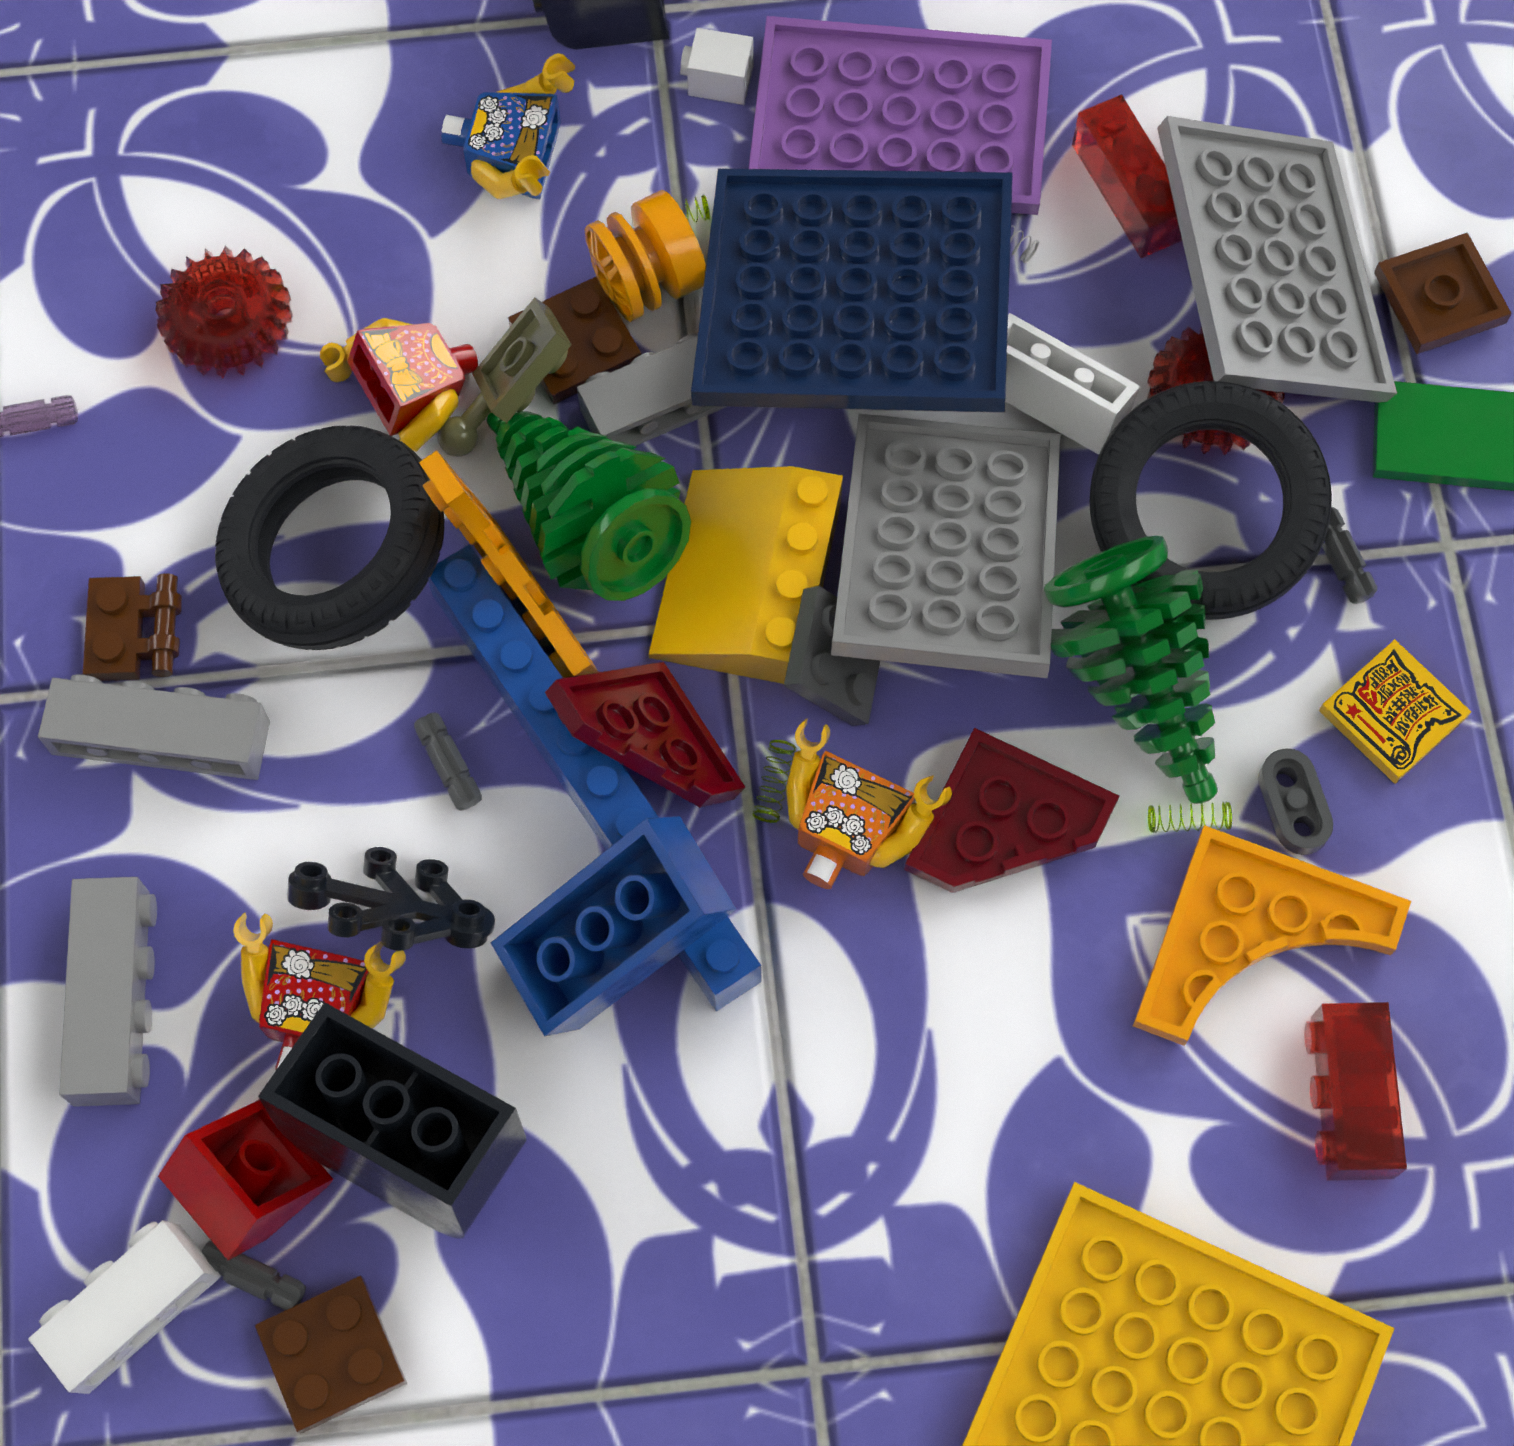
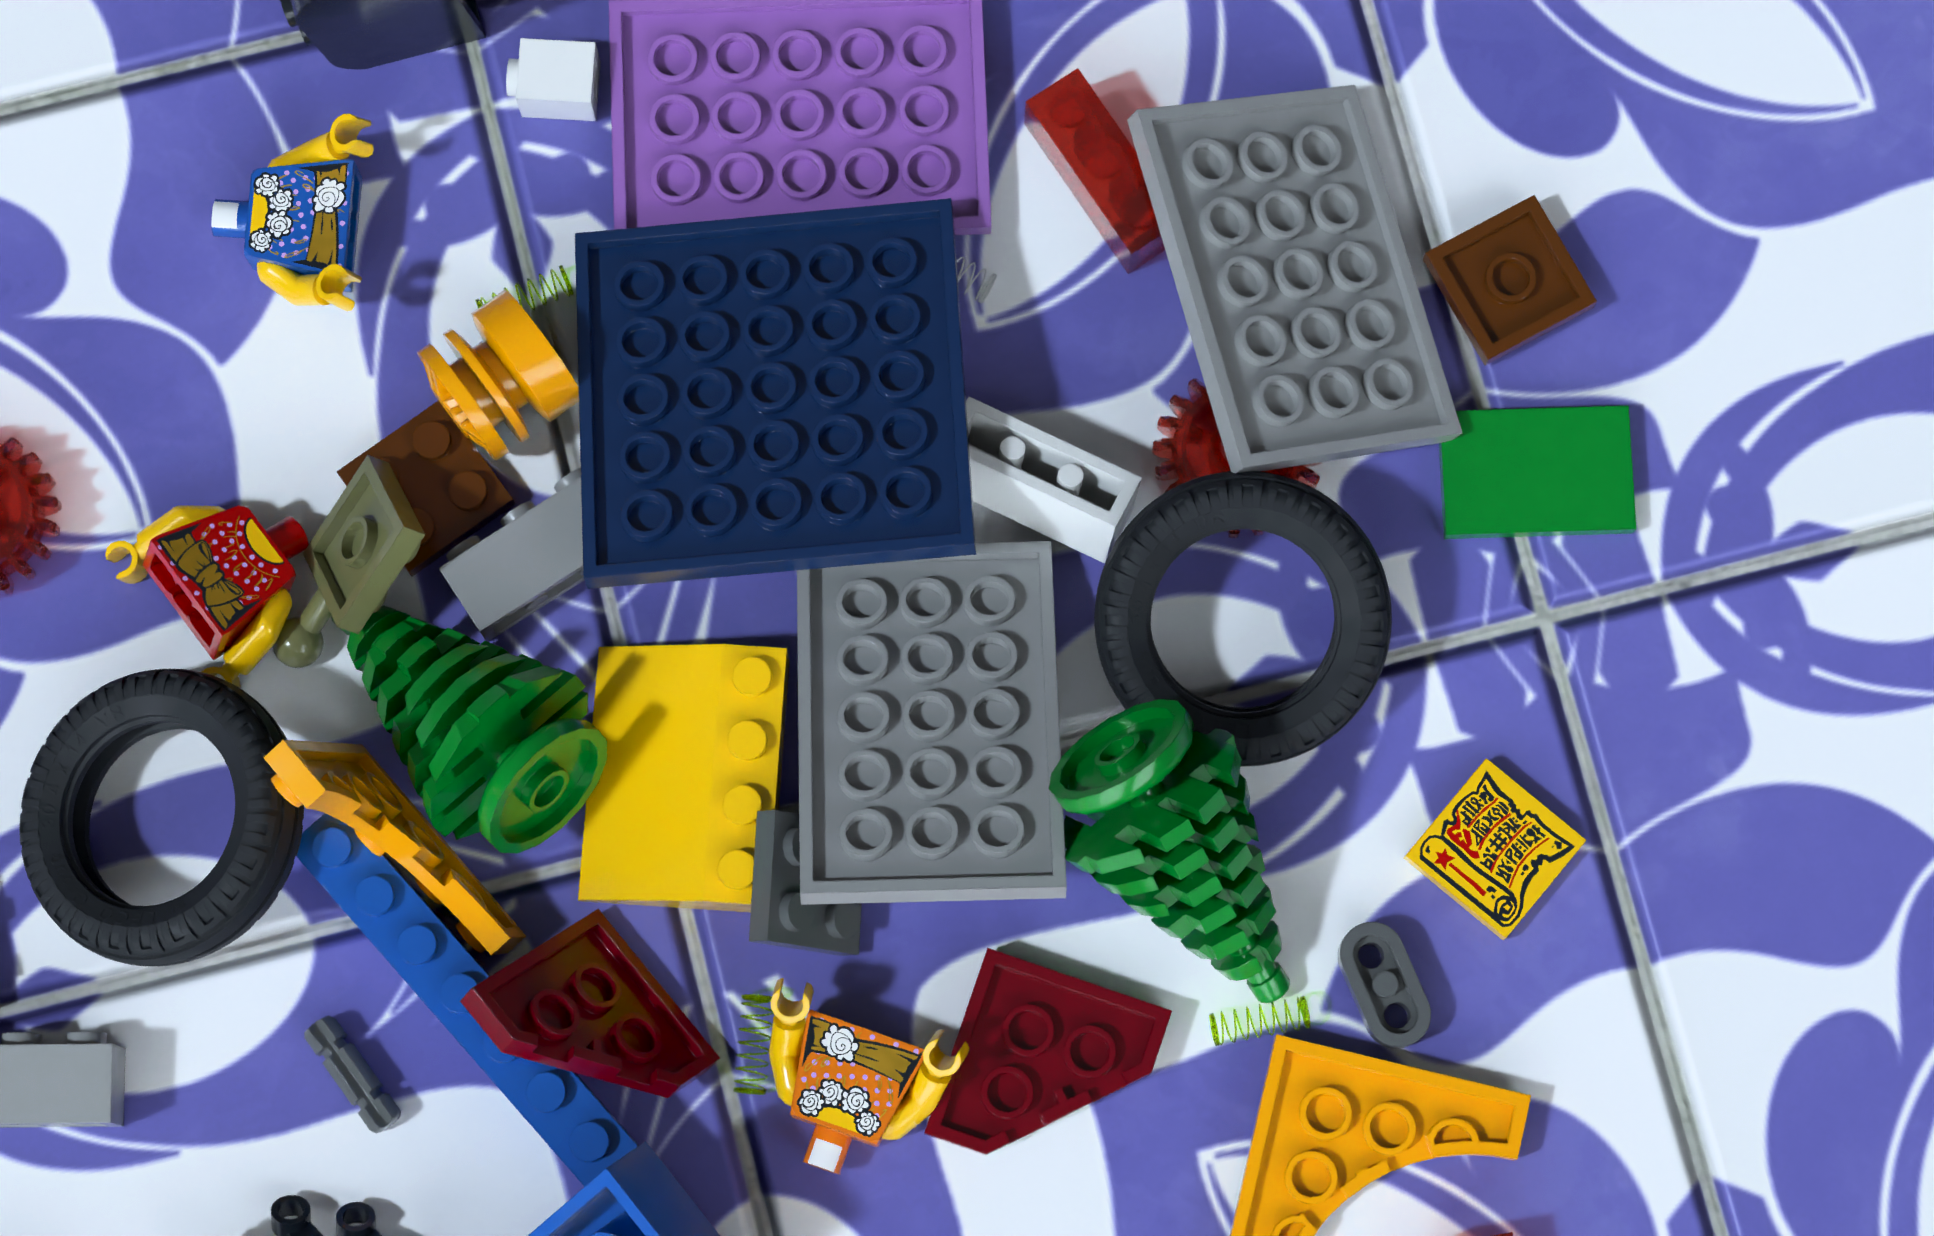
camera: 10 degrees left, 10 degrees up
dark grey axle [1322,507,1377,604] -> none

